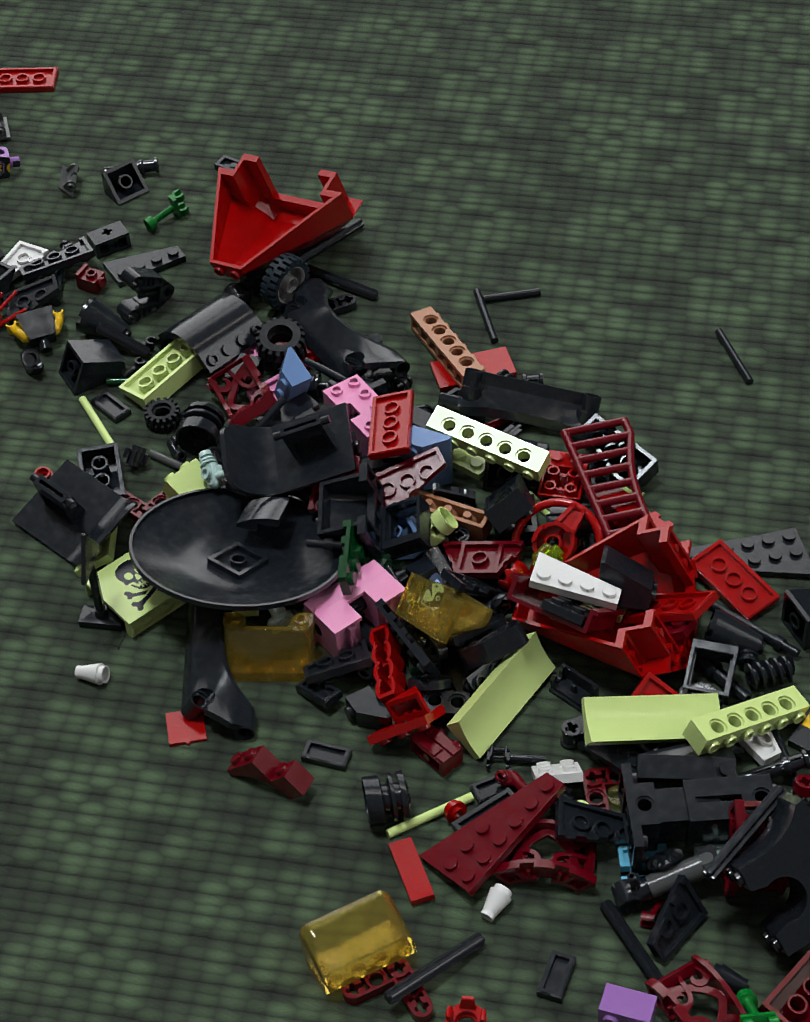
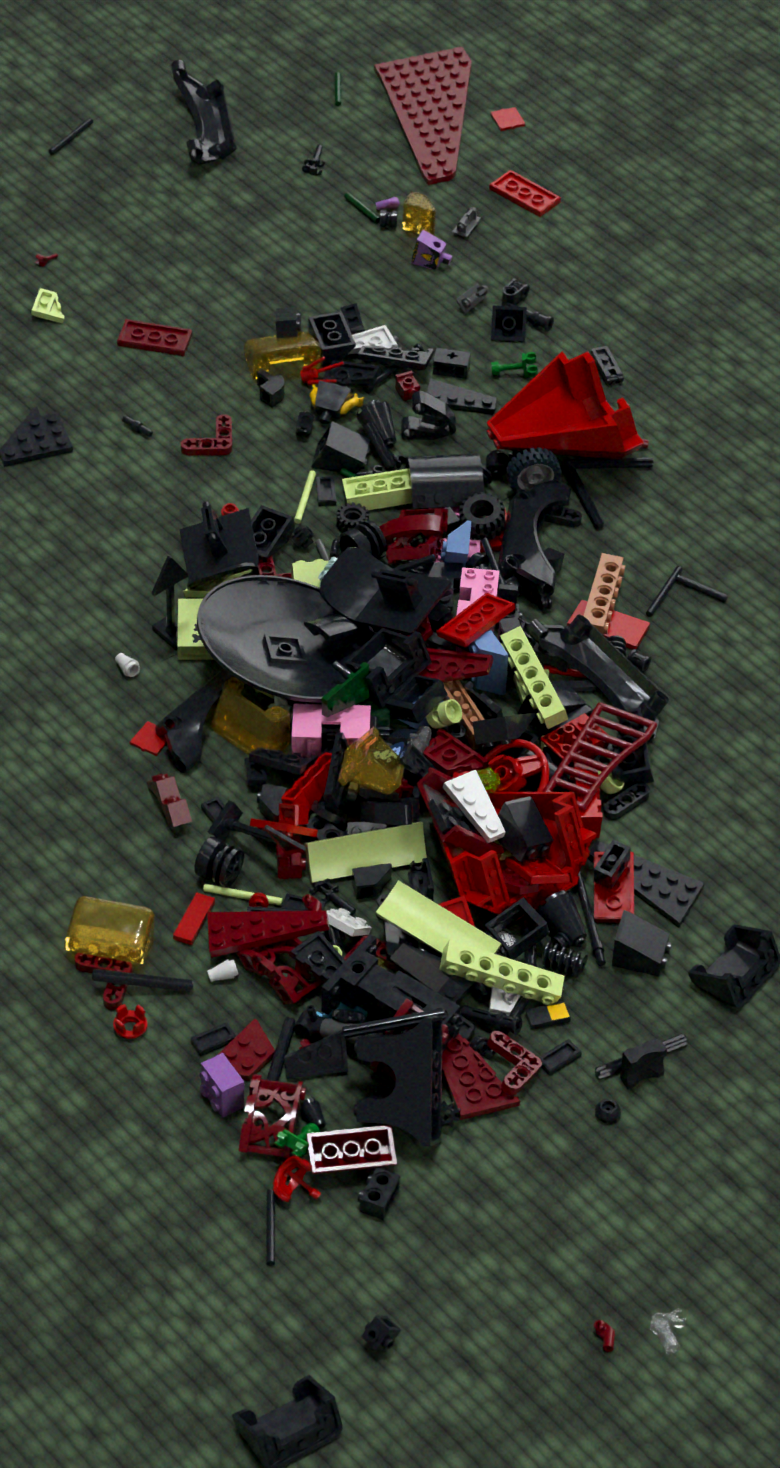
camera: 35 degrees right, 0 degrees up
none -> black piece [207,800,307,855]
none -> dark red wing [218,1019,275,1081]
none -> black slope [352,863,392,899]
none -> dark red slope [379,514,443,544]
none -> black piece [501,279,530,306]
none -> black brick [594,840,631,890]
none -> black beam [604,782,650,820]

